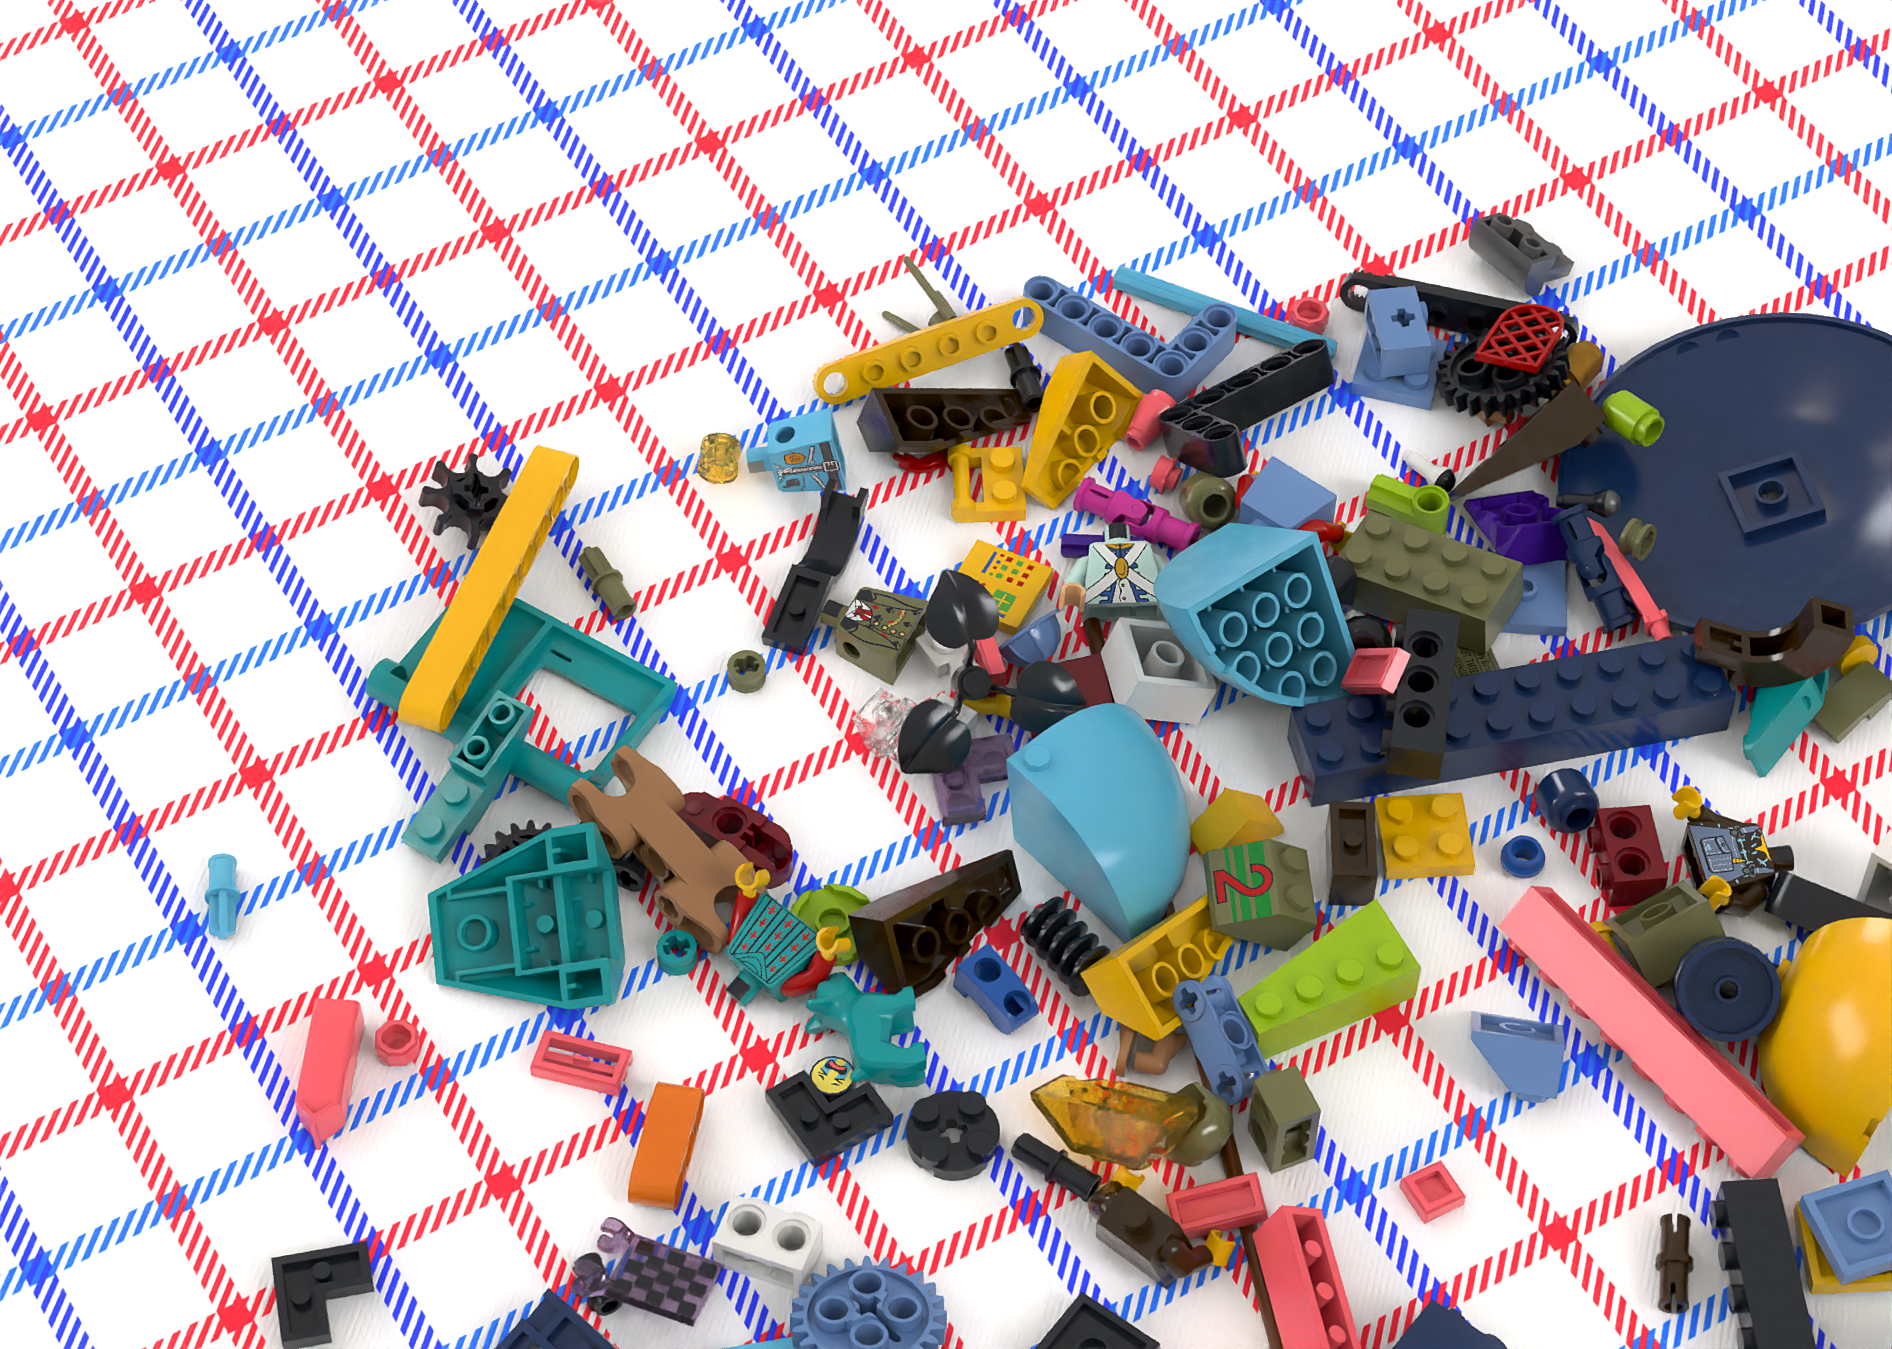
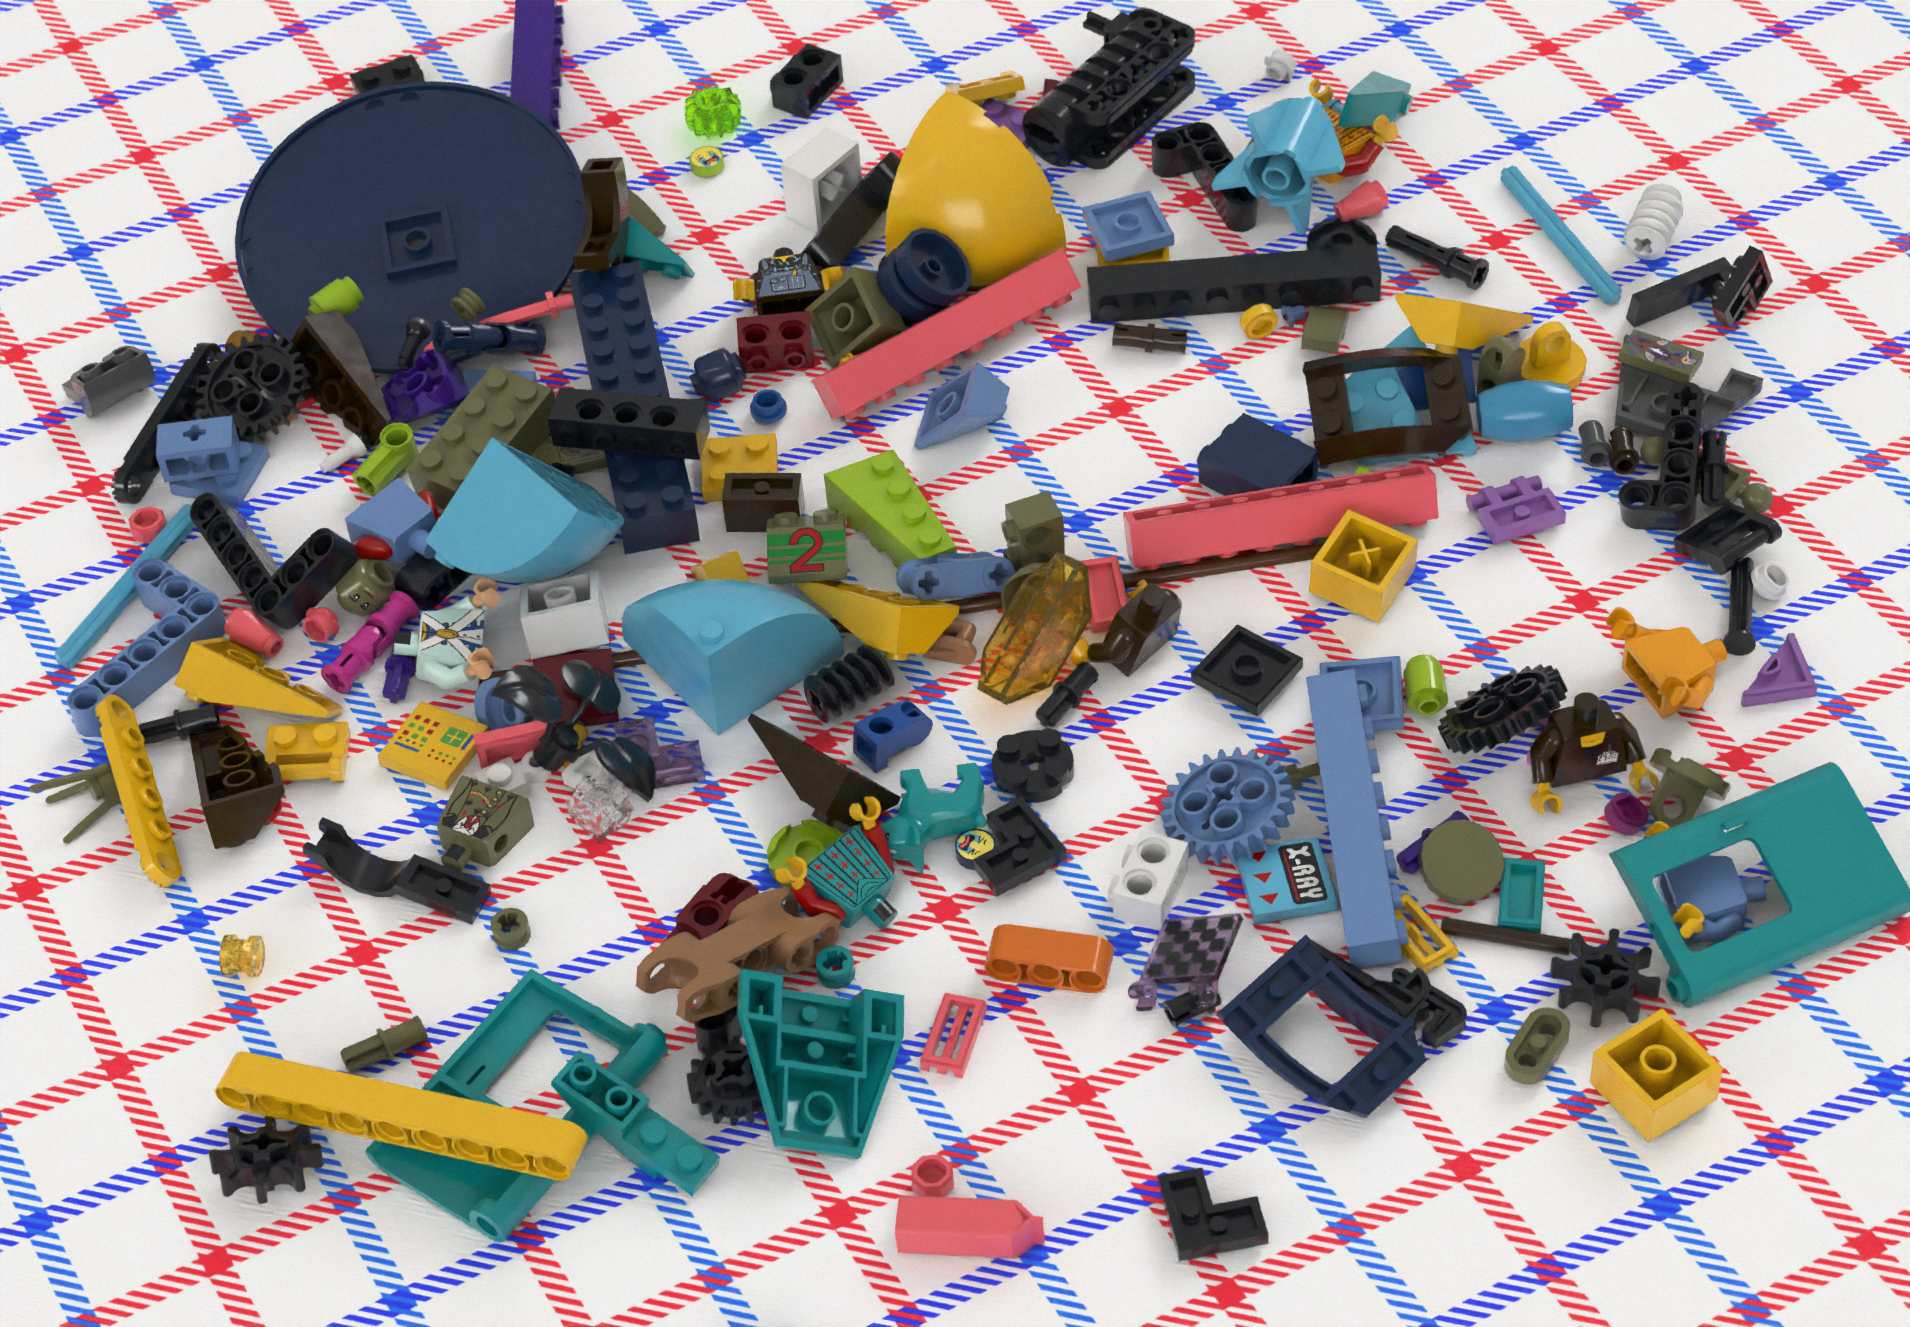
camera: 85 degrees left, 5 degrees down
medium azure torso [746,408,846,492] -> none
coral tile [1340,648,1411,694] -> none
coral tile [1399,1160,1466,1224] -> none
red window [1475,304,1564,373] -> none

